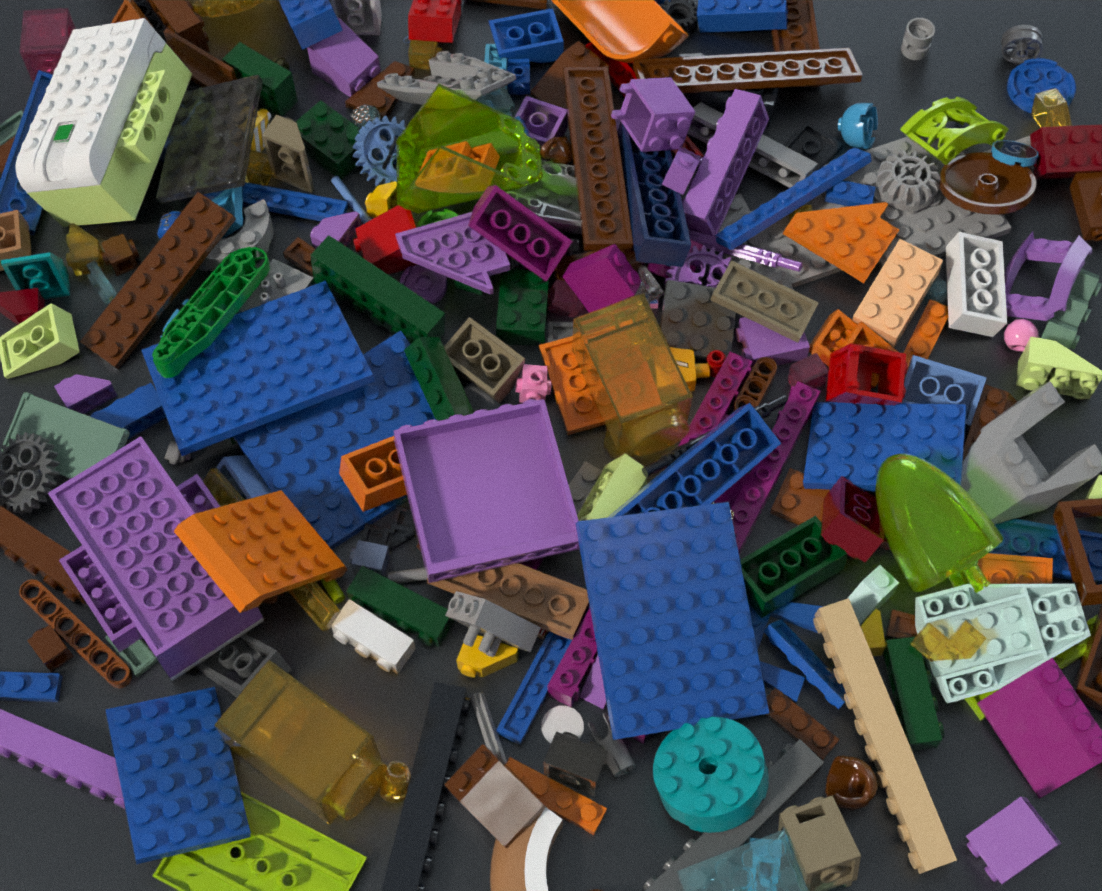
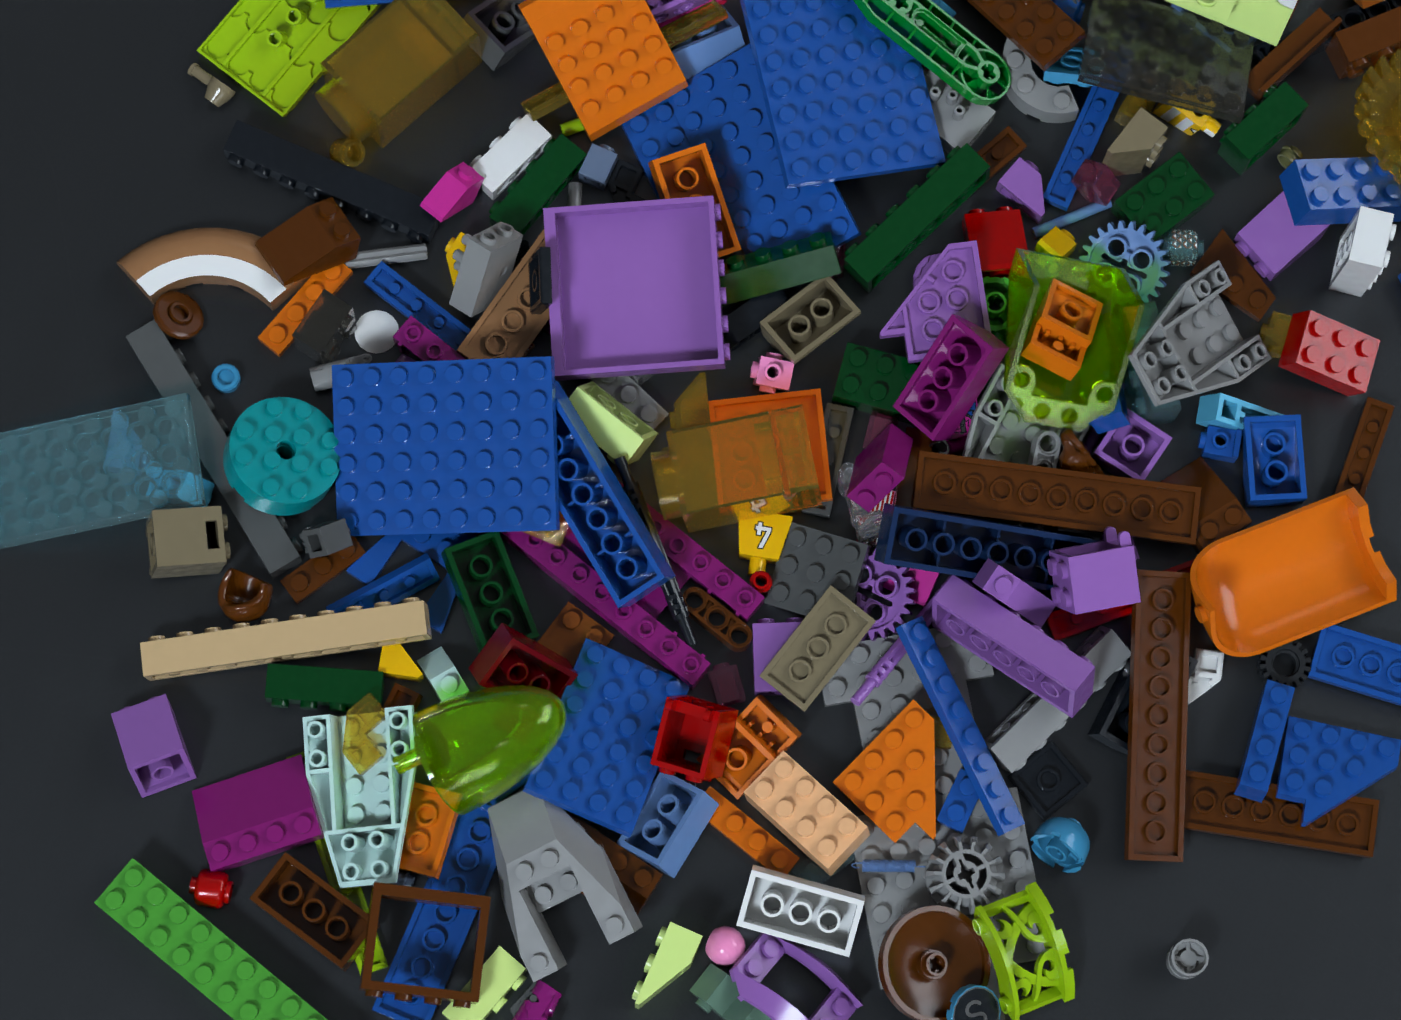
camera: 95 degrees right, 15 degrees up
none -> dark azure tile [212,364,241,393]
none -> dark grey brick [299,518,353,559]
none -> dark pink slope [420,162,484,222]
none -> black tile [528,247,552,314]
none -> clear yellow slope [669,372,711,437]
none -> medium blue piece [851,859,926,873]
none -> clear pink brick [1071,159,1121,206]

